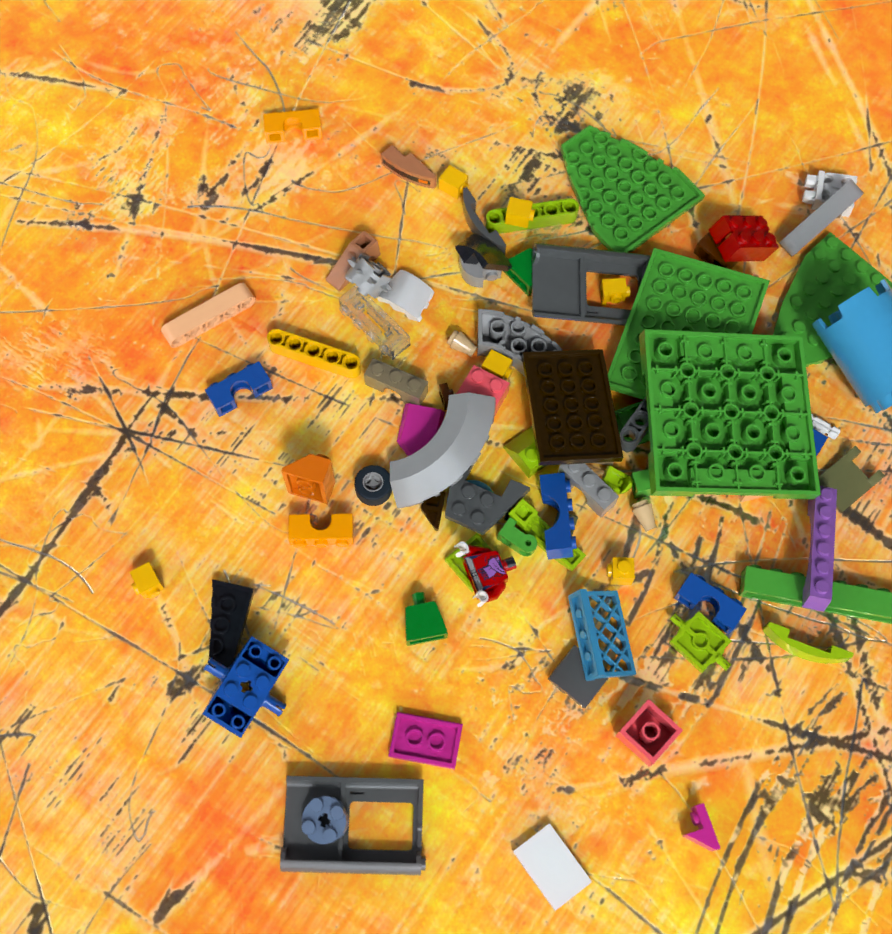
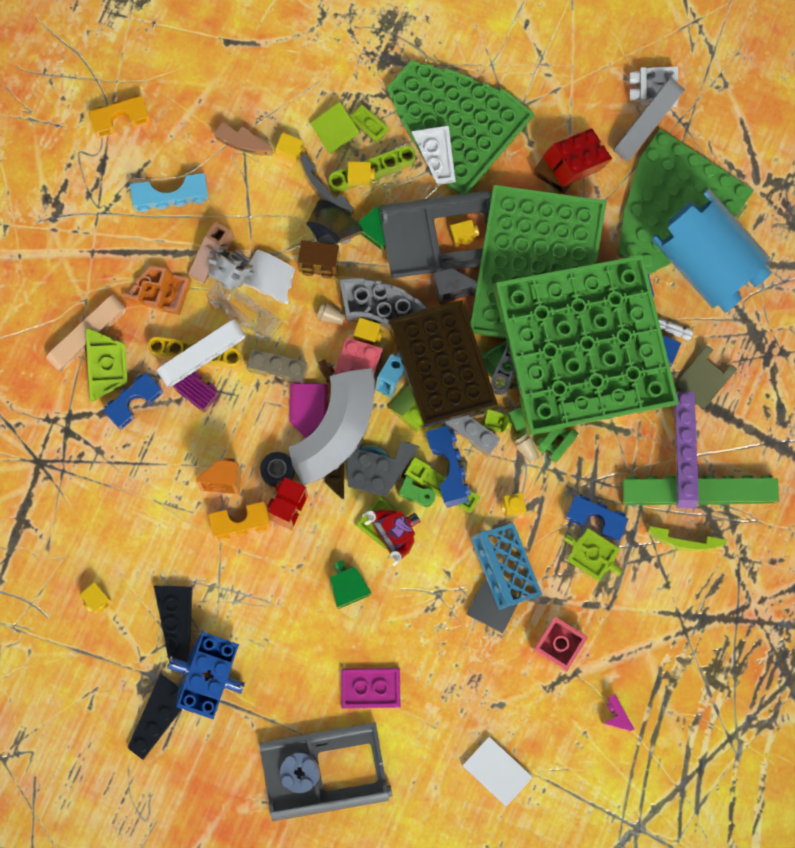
camera: 10 degrees left, 10 degrees up
none -> lime wing [86,328,127,402]
none -> orange slope [123,265,192,315]
none -> black wing [128,673,183,760]
none -> medium azure arch [130,173,209,212]
none -> white beam [157,320,246,387]
none -> magenta brick [173,371,219,413]
none -> red piece [266,477,308,530]
none -> reddish brown brick [298,240,340,279]
none -> lime tile [310,102,361,154]
none -> lime plate [351,105,389,144]
none -> medium azure torso [375,352,405,398]
none -> white wing [412,126,456,185]
none -> flat silver slope [433,267,477,304]
none -> bright green brick [537,429,579,463]

